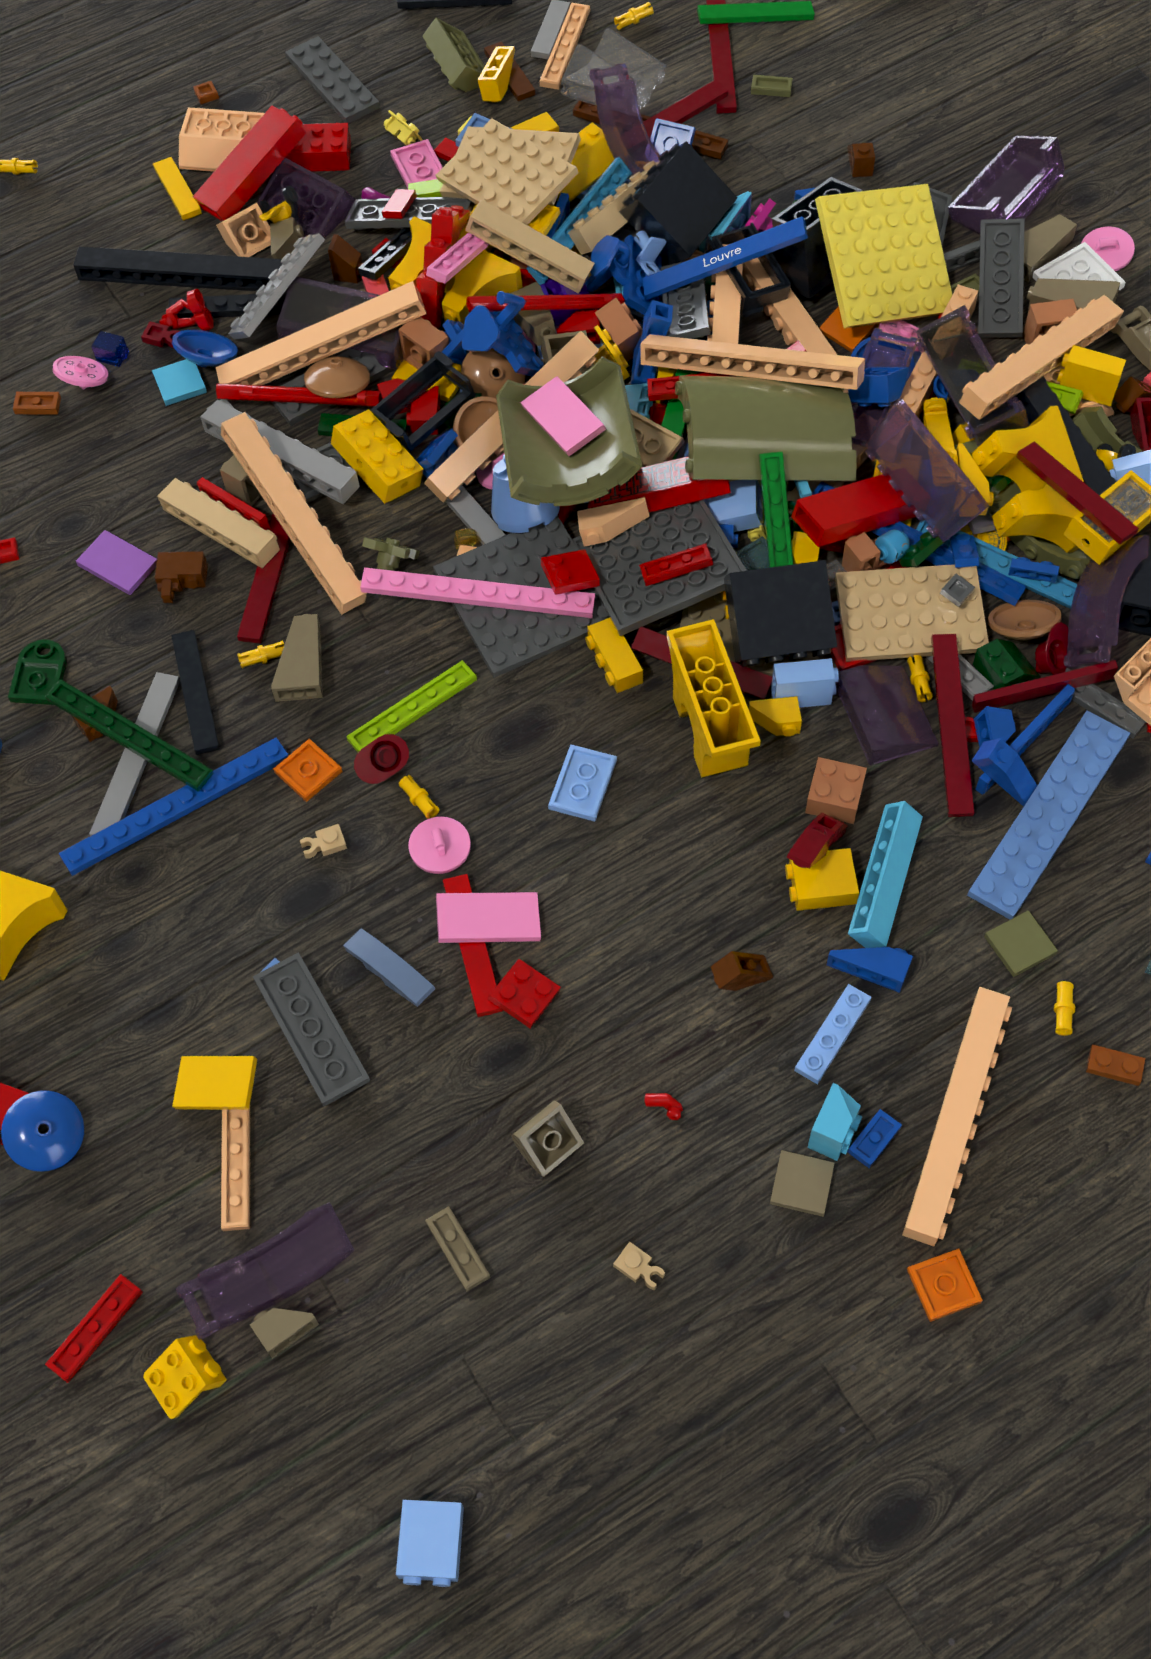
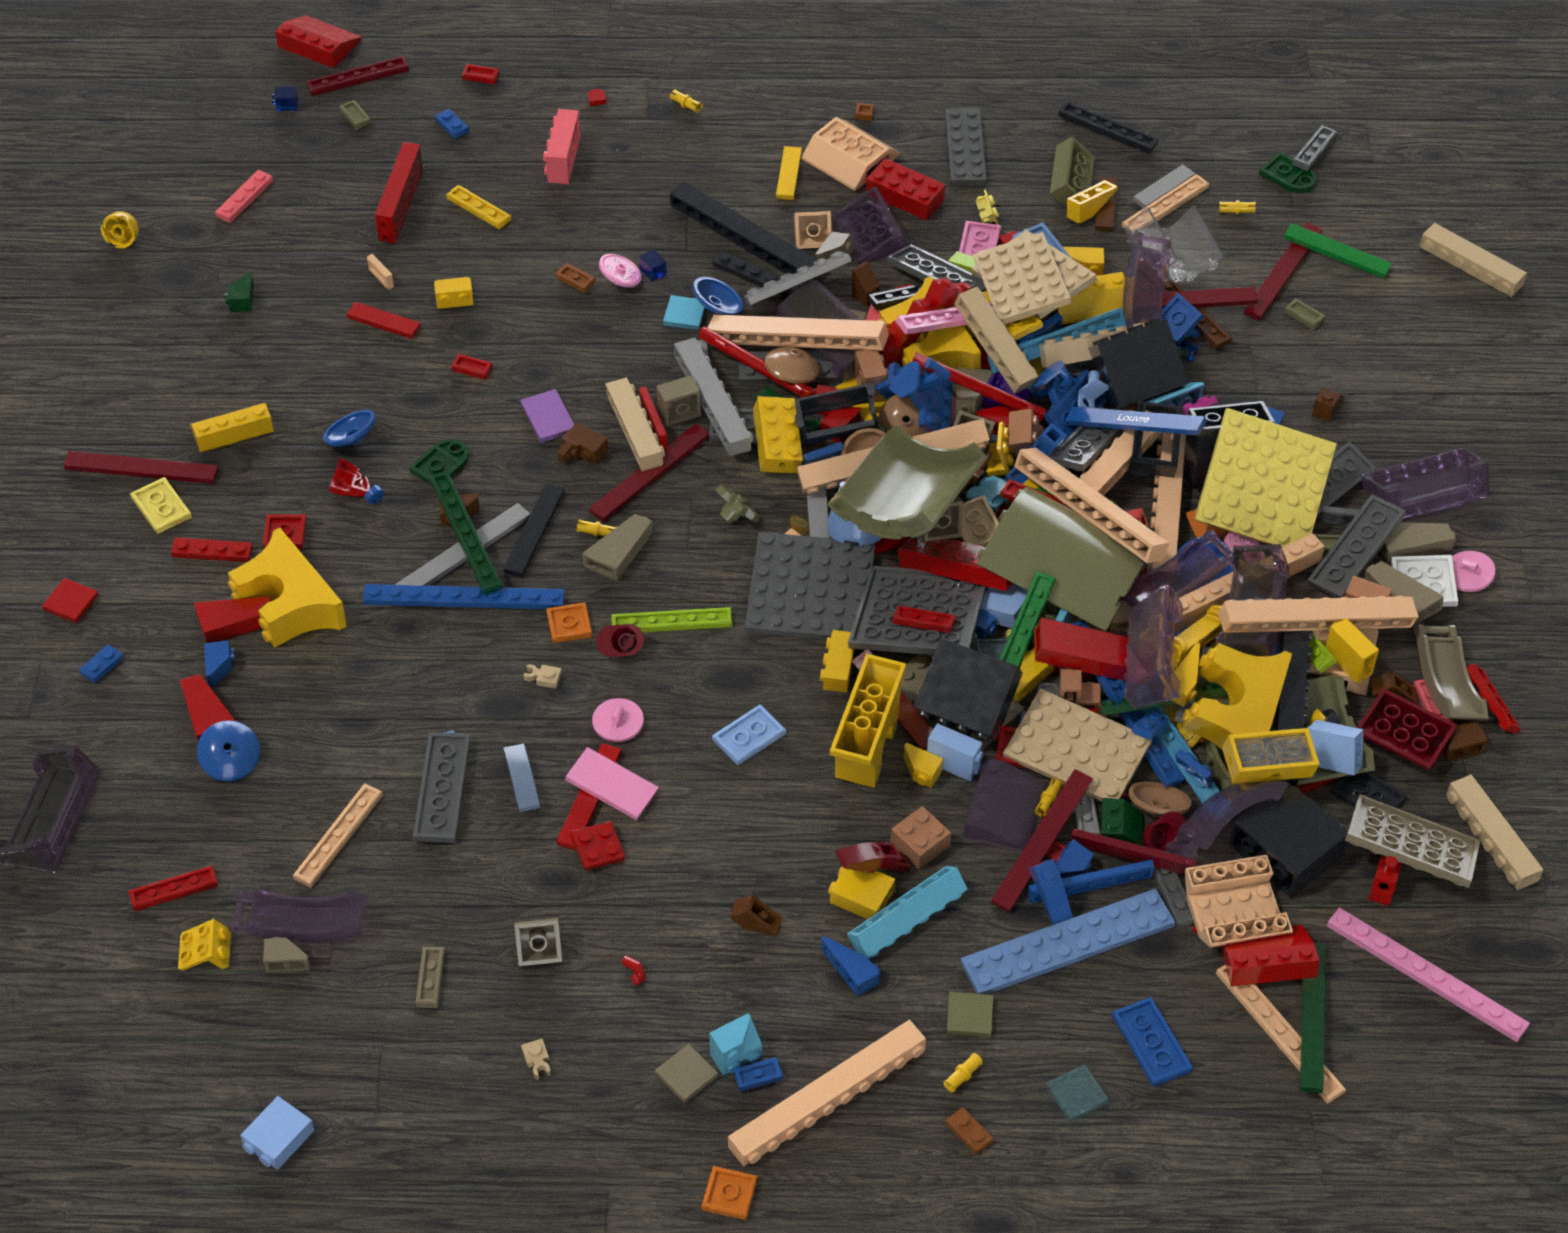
camera: 30 degrees right, 10 degrees down
dark red plate [141,321,180,348] -> none
red piece [159,289,214,331] -> none
yellow tile [172,1056,257,1110] -> none
red brick [193,106,306,221] -> none
light nougat brick [221,412,367,615] -> none
cap [257,185,299,223] -> none
bright pink plate [360,568,595,618] -> none
magenta arm [361,187,390,199] -> none
tile [382,189,417,219] -> none
yellow pin [399,775,439,819] -> none
bright pink tile [520,376,606,456] -> none
red plate [541,549,600,595] -> none
light nougat slope [577,497,650,547] -> none
light blue plate [794,984,871,1085] -> none
blue slope [848,367,910,407] -> none
dark azure head [875,529,910,564] -> none
dark grey plate [940,573,975,607] -> none
dark red tile [1016,441,1139,544] -> none

